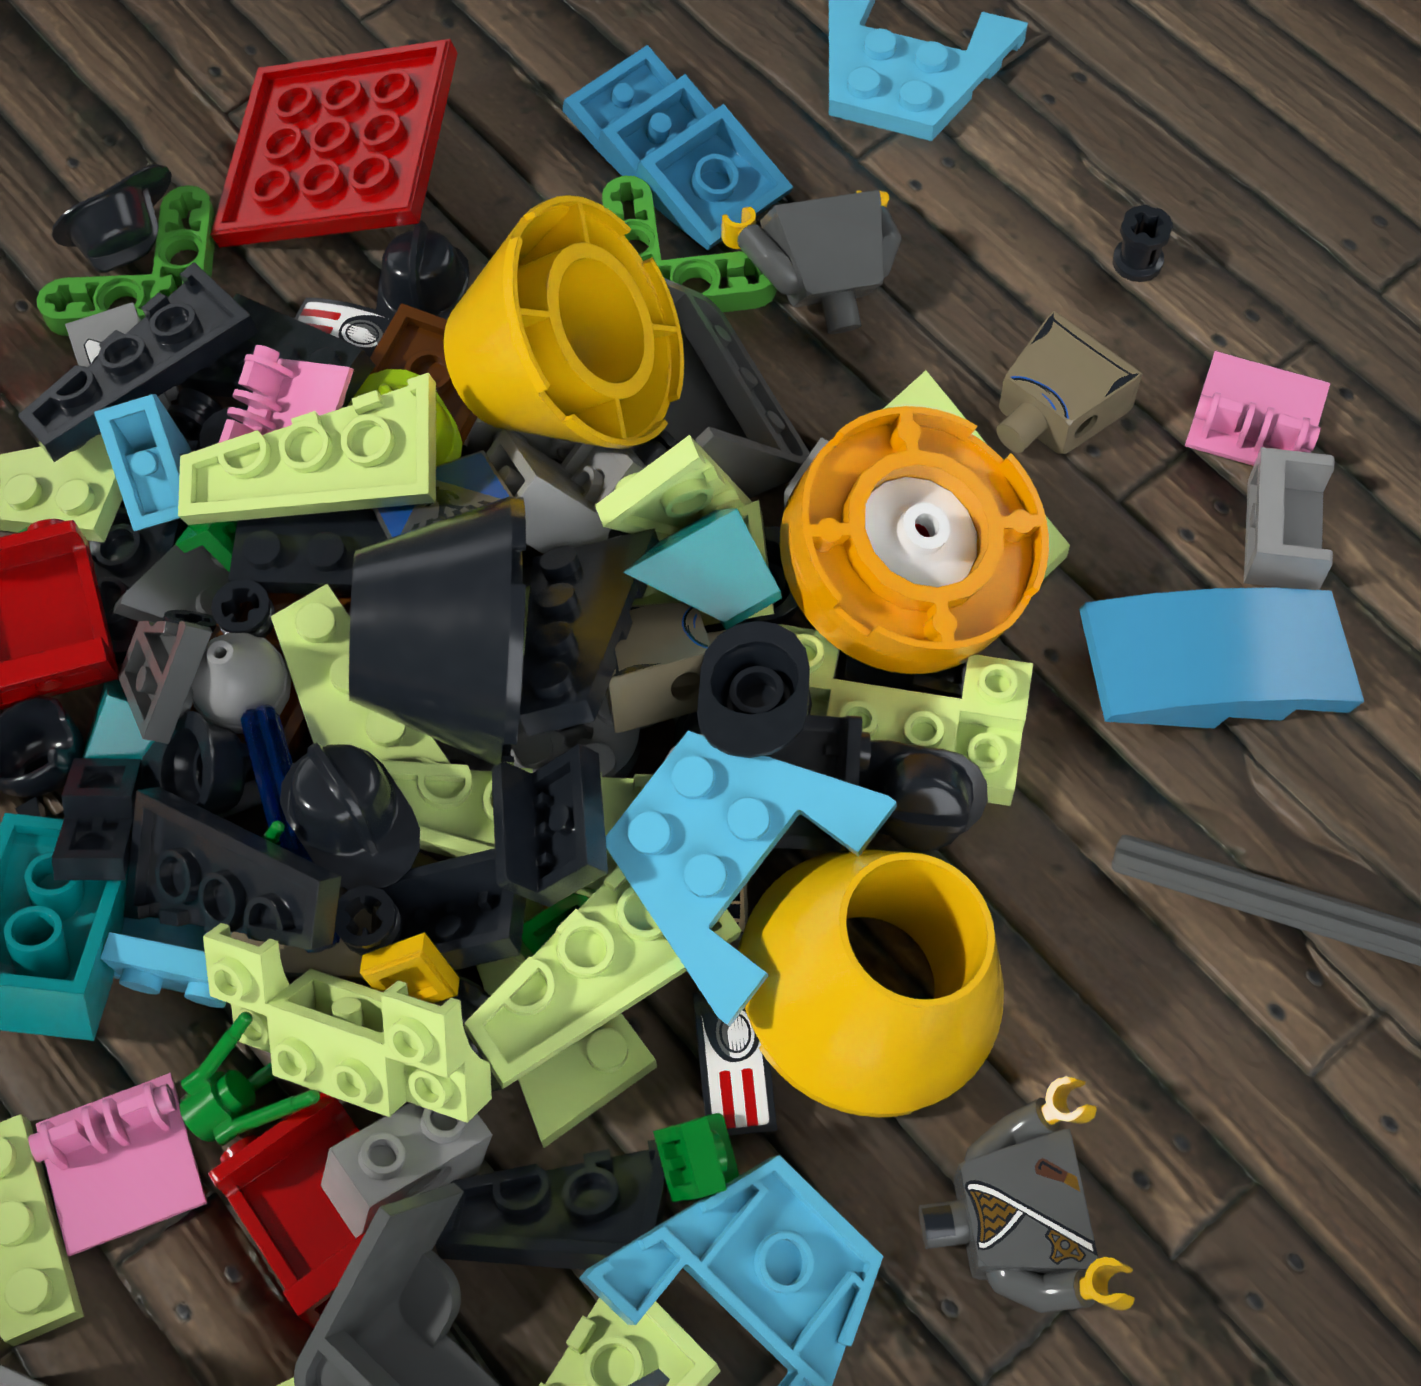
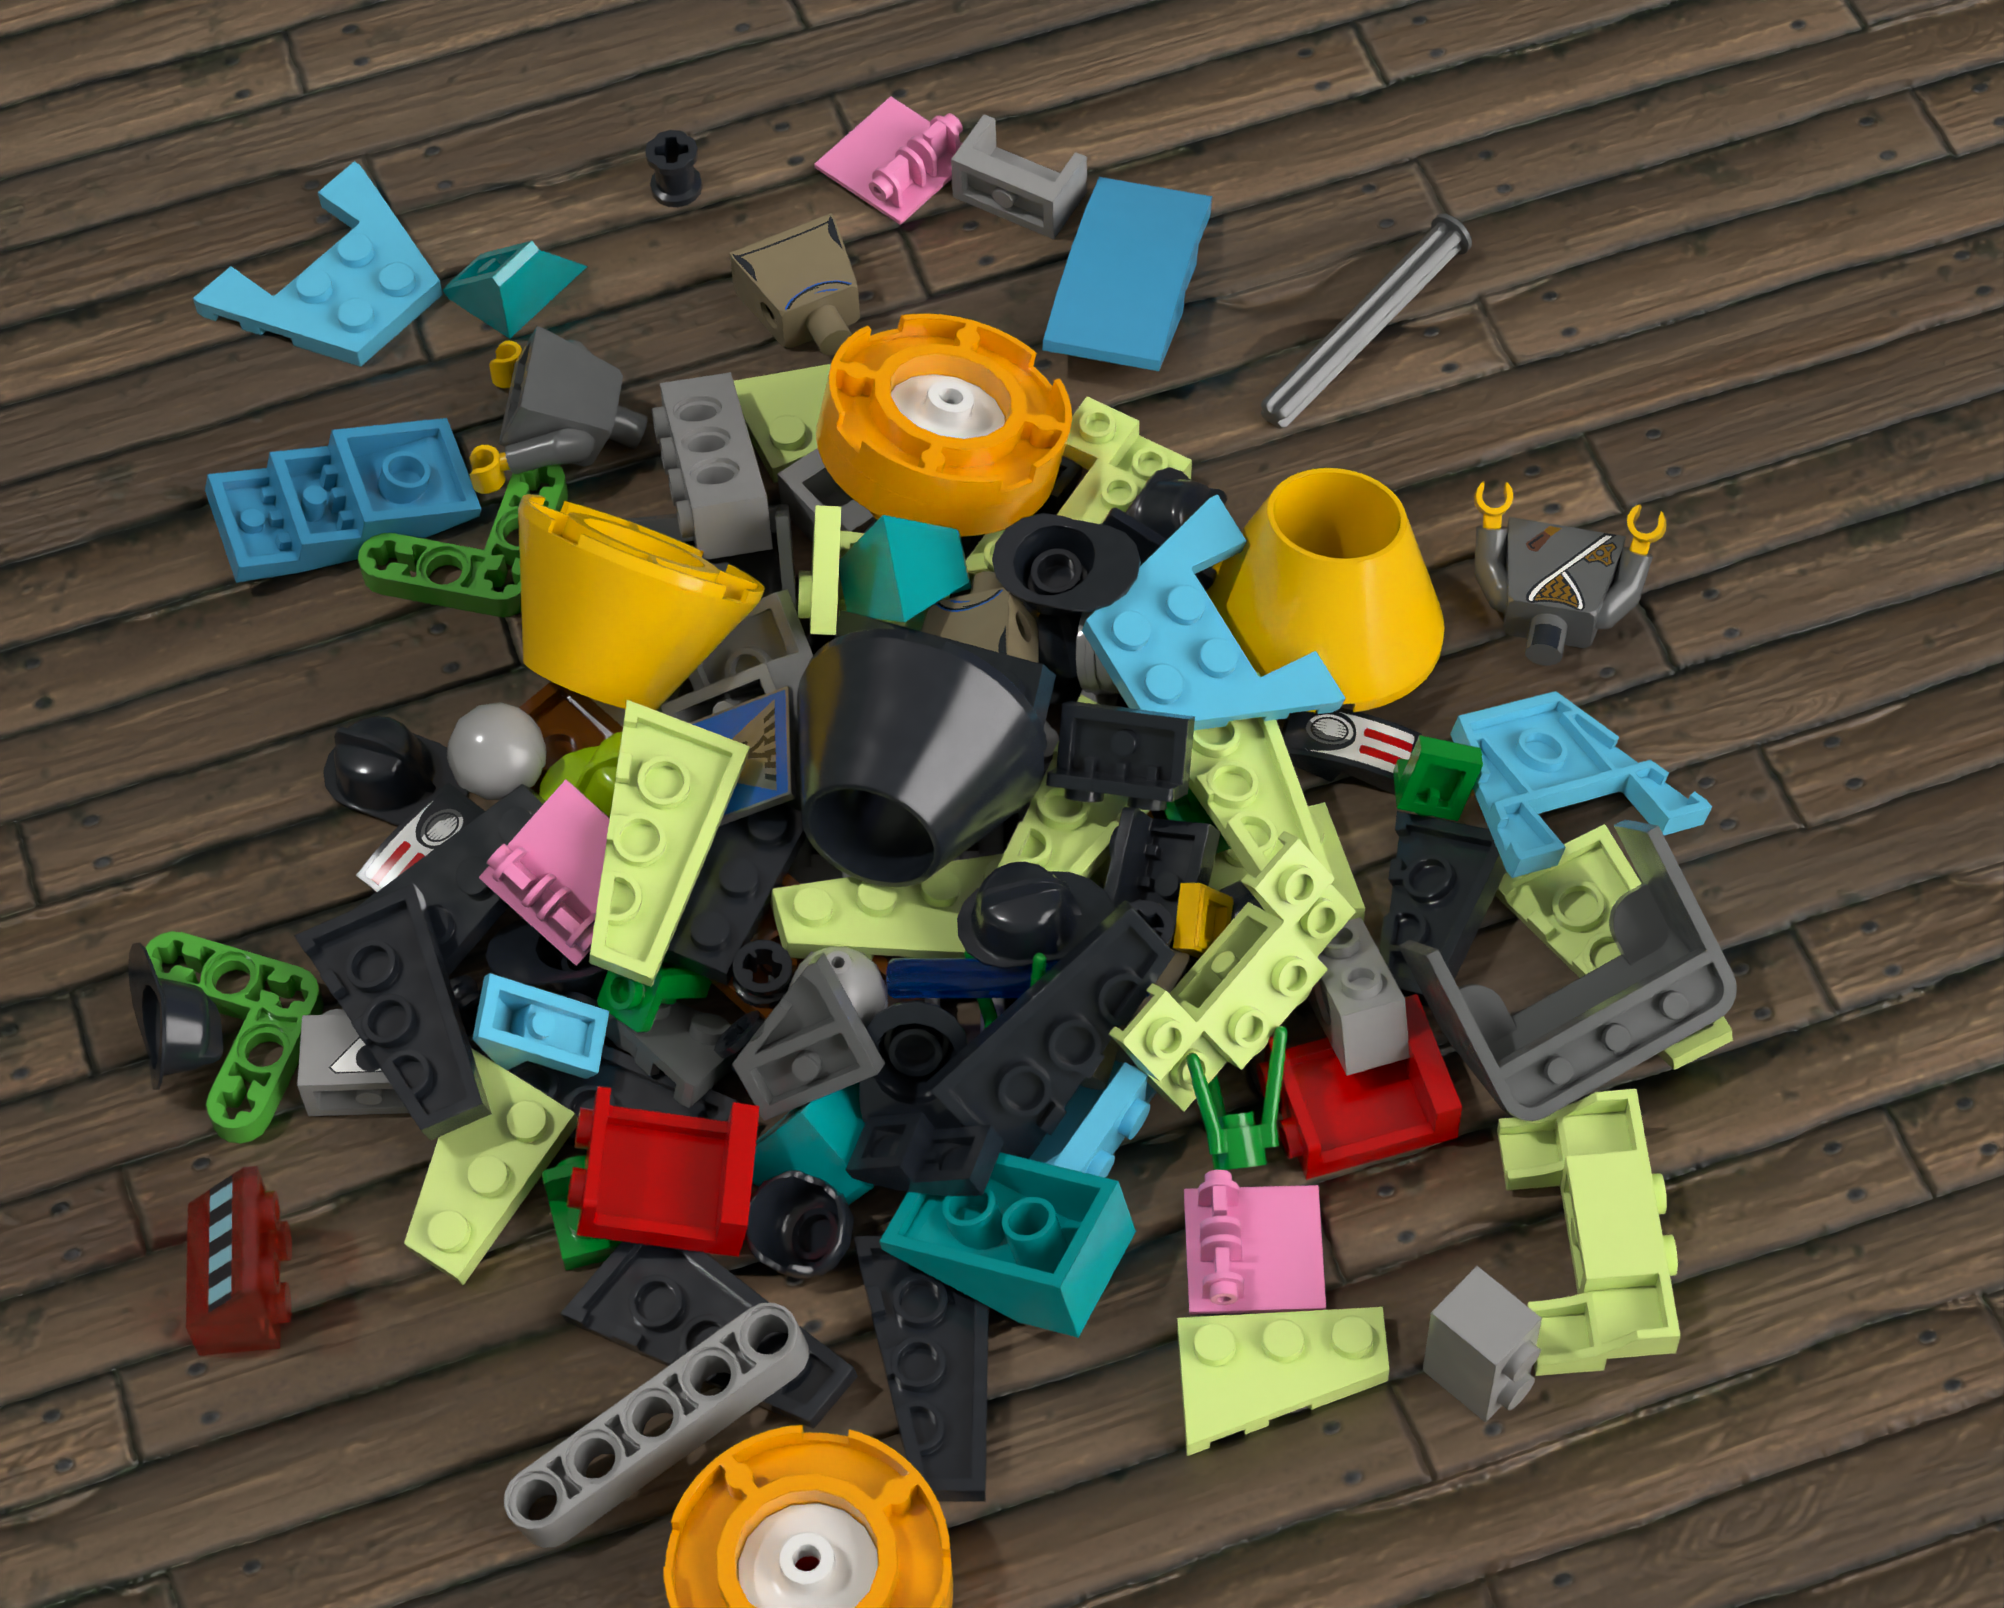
camera: 70 degrees left, 5 degrees down
red tile [210,39,458,248] -> none
none -> teal slope [442,241,587,339]
none -> light grey hair [447,702,547,800]
none -> light grey brick [652,372,773,560]

